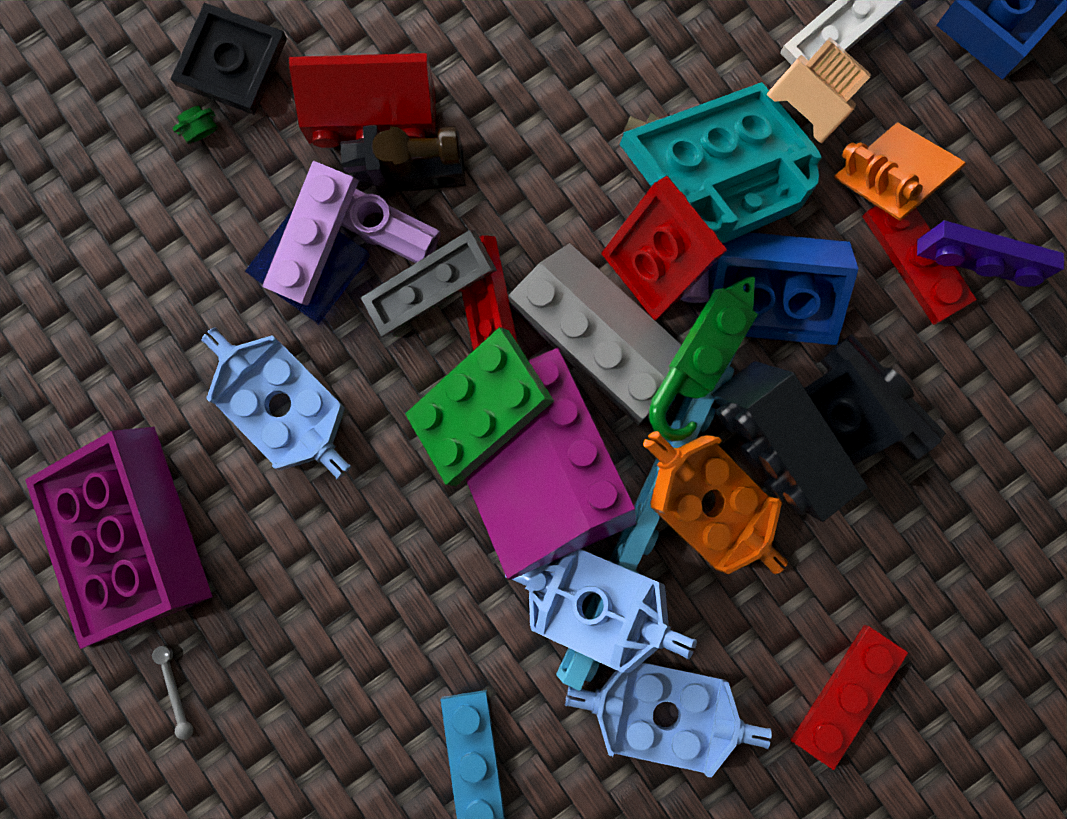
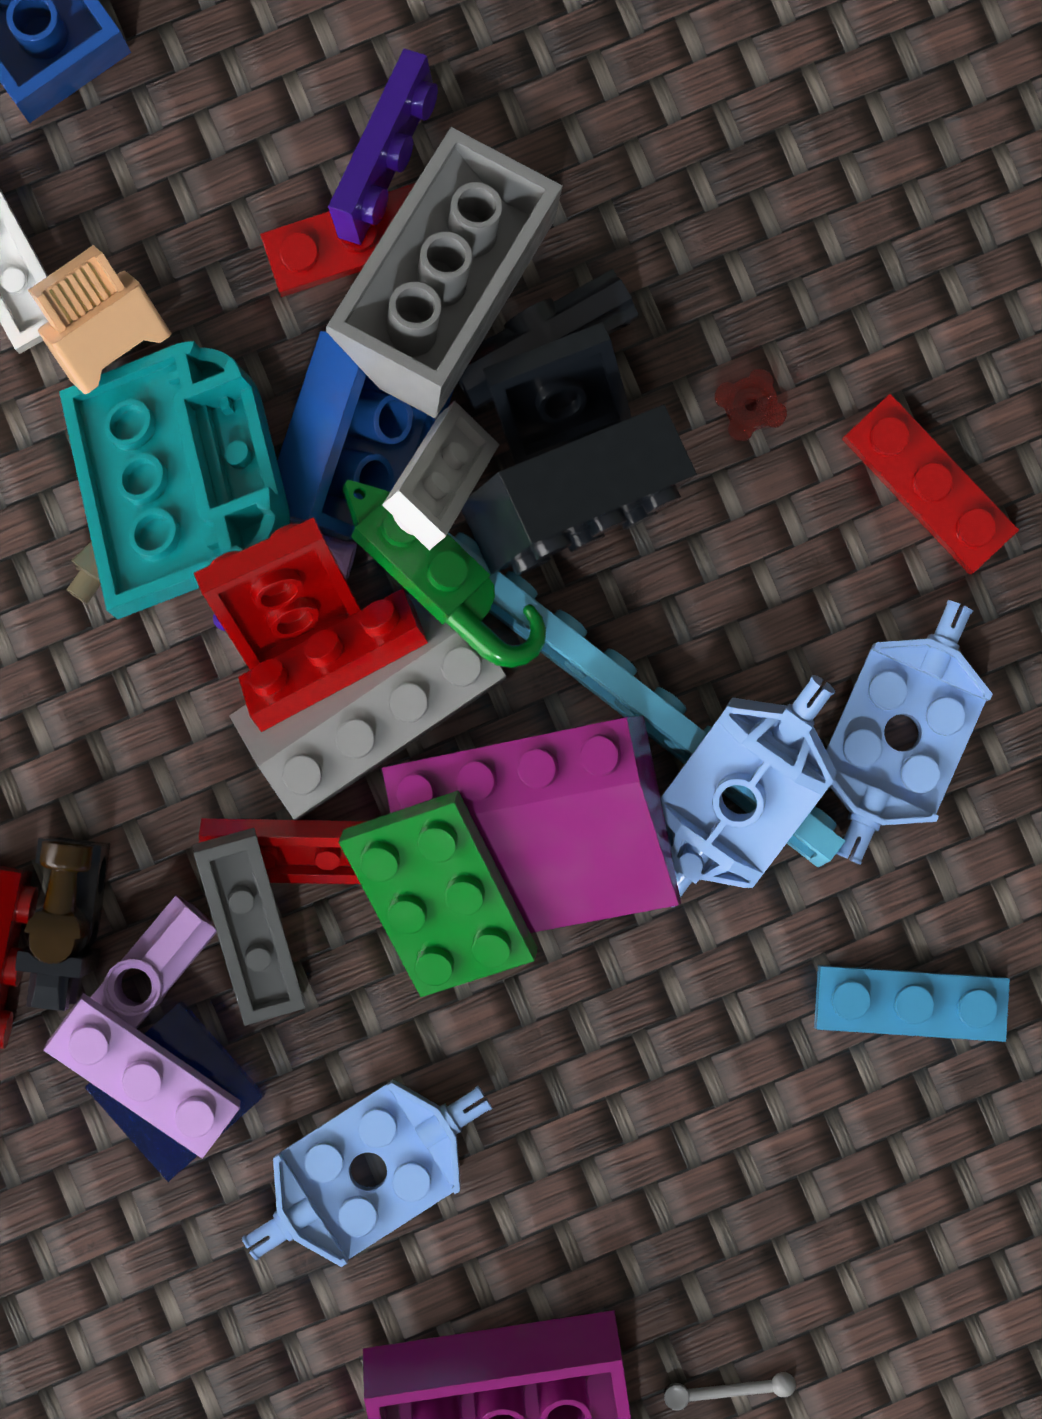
camera: 80 degrees left, 5 degrees up
orange plate [643,431,788,574] -> none
orange hinge [834,122,966,221] -> none
none -> red plate [238,588,428,732]
none -> light grey slope [326,127,563,419]
none -> white plate [382,401,499,550]
none -> clear red plate [715,369,787,441]

